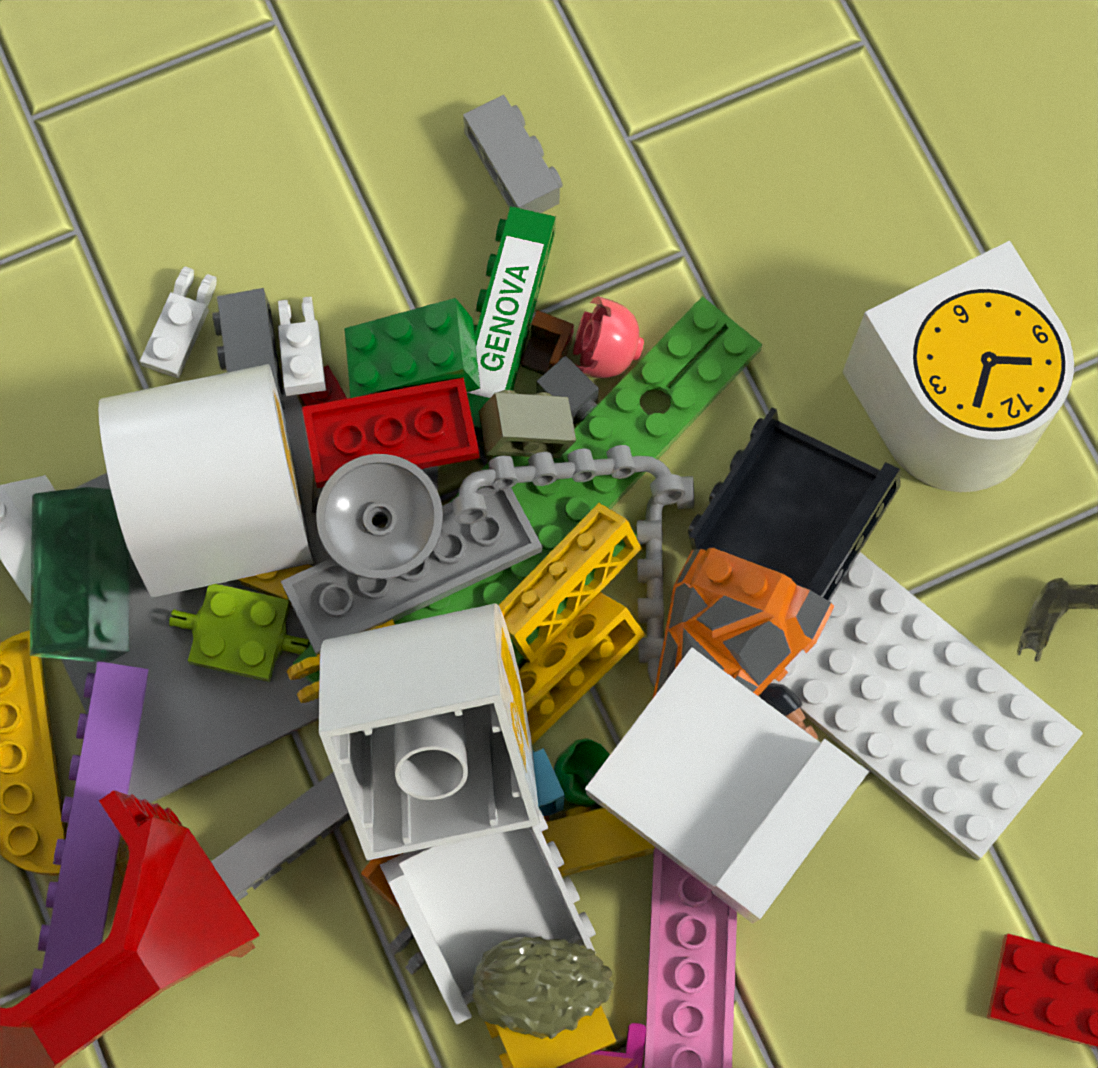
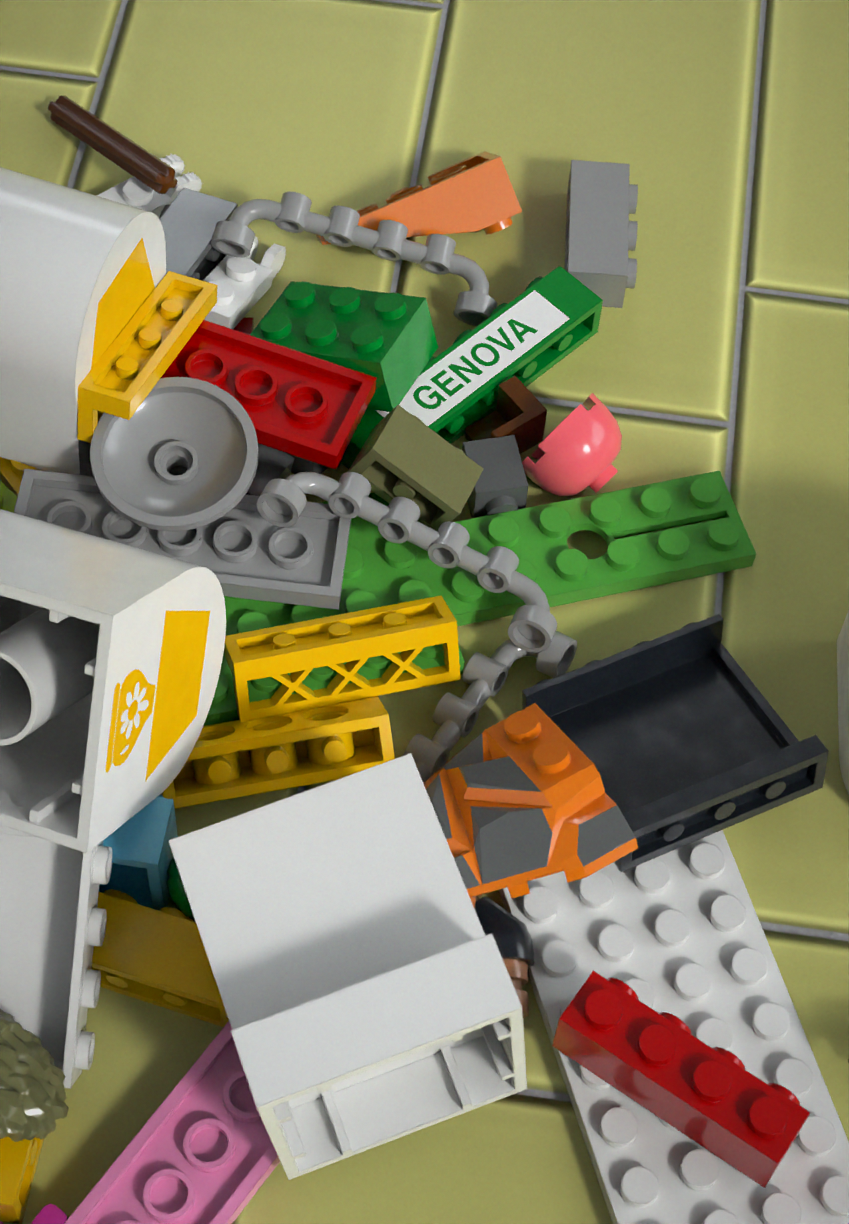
camera: 30 degrees right, 15 degrees down
none -> reddish brown axle [48,95,178,194]
none -> yellow fence [77,271,218,443]
none -> light grey bar [211,192,497,326]
none -> orange wedge [316,151,522,245]
none -> red brick [552,971,811,1188]

